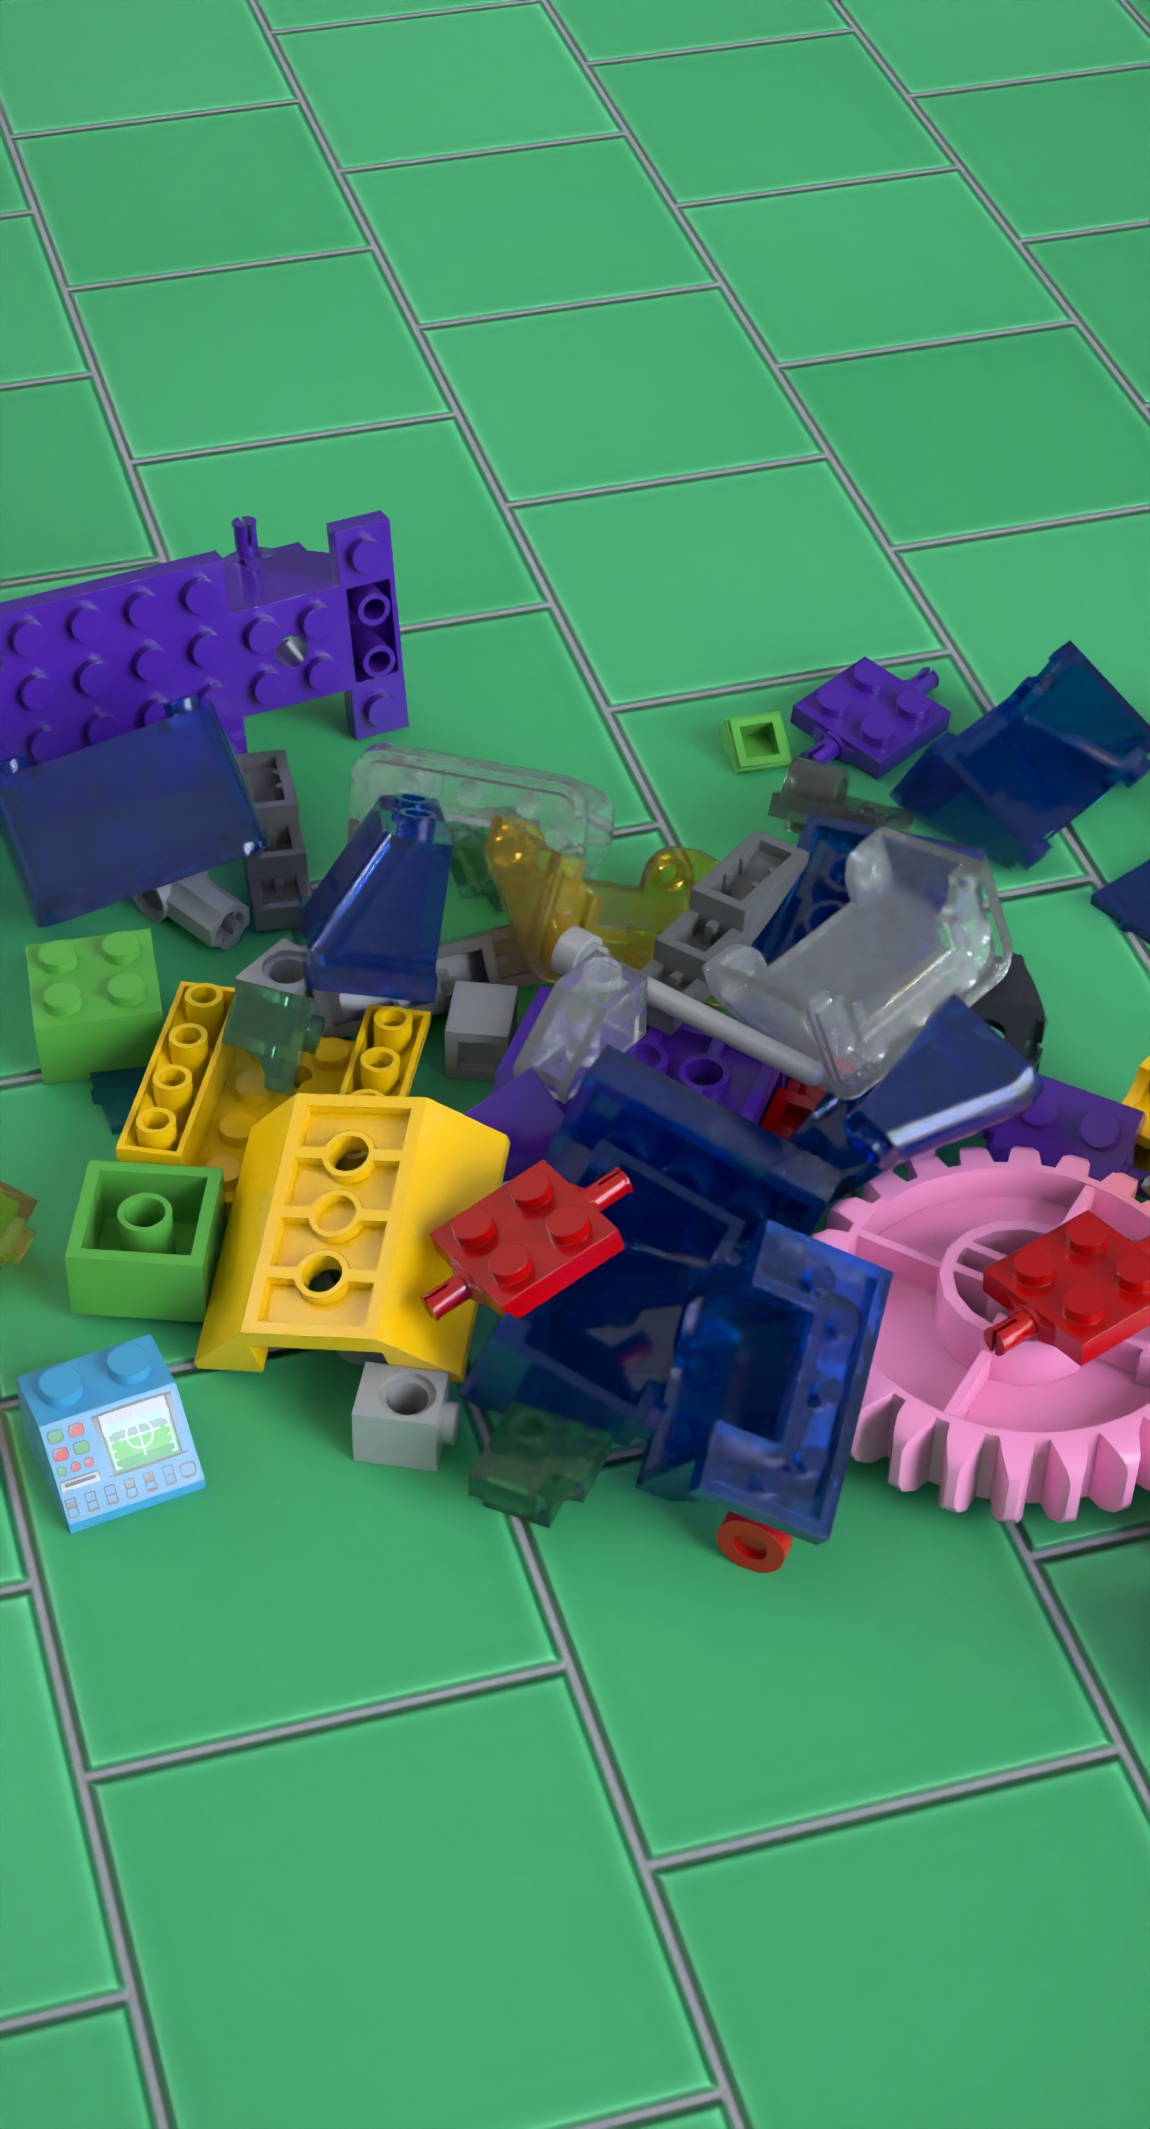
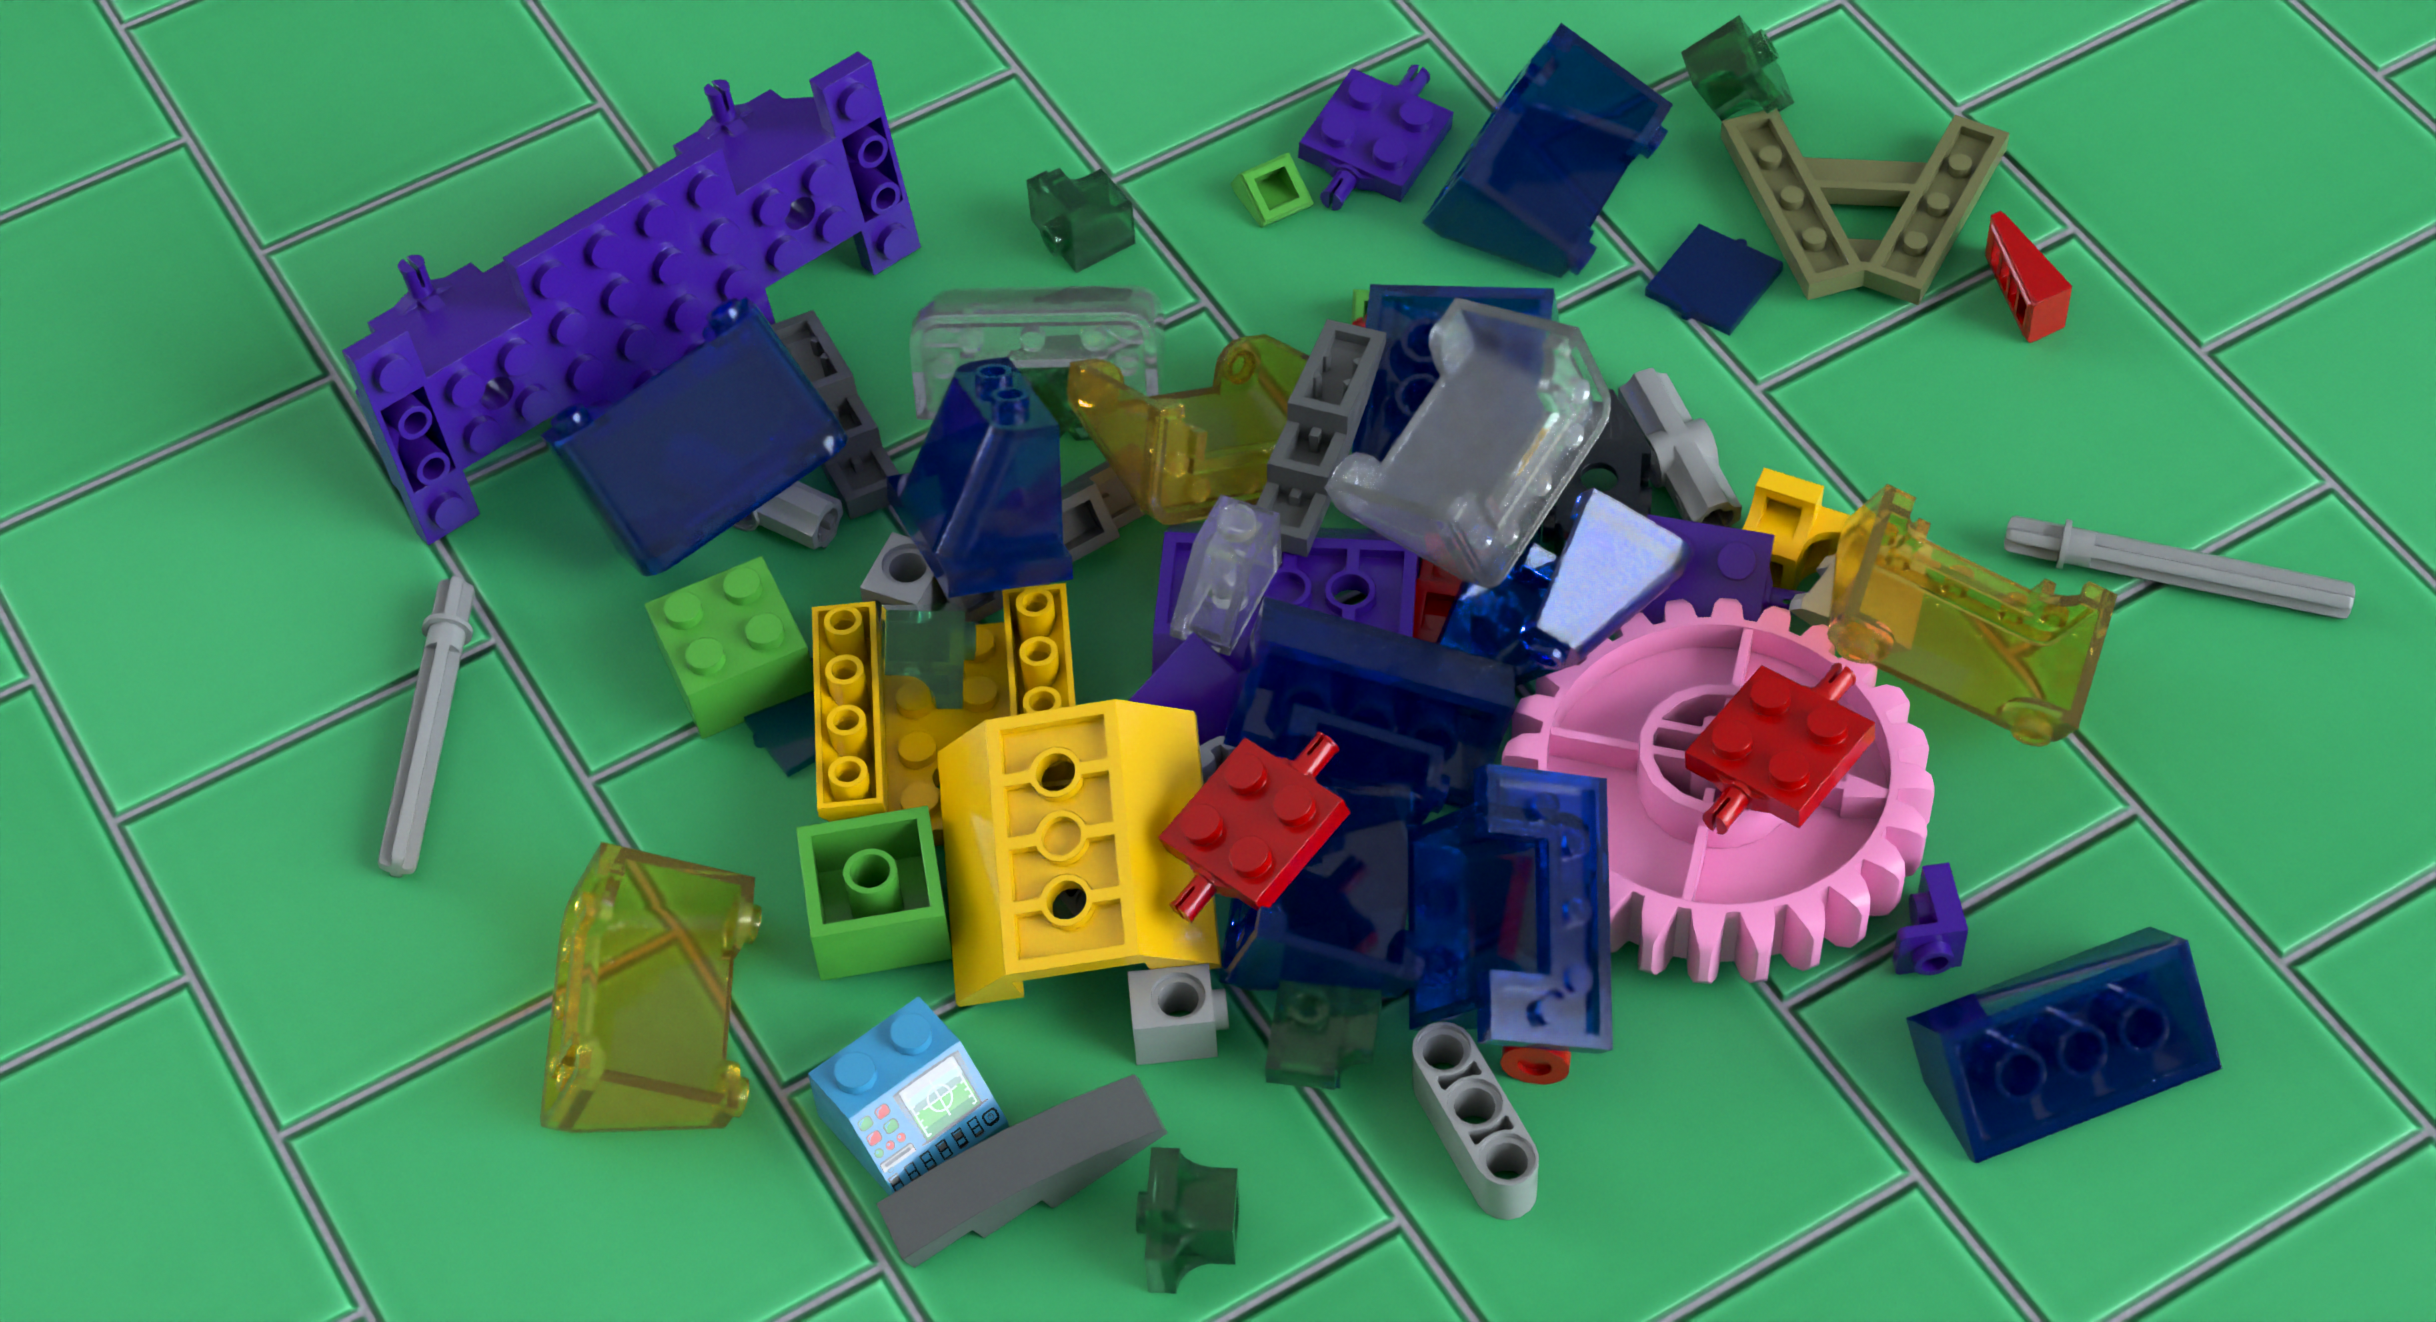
camera: 10 degrees left, 10 degrees up
light grey brick [445,980,518,1082] -> none
light grey piece [551,926,825,1086] -> none
clear smoke plate [768,756,915,851] -> none
none -> dark grey slope [876,1074,1168,1268]
none -> clear green brick [1026,168,1136,273]
none -> clear green brick [1136,1147,1240,1294]
none -> light grey beam [1412,1022,1539,1220]
none -> light grey piece [1618,367,1742,527]

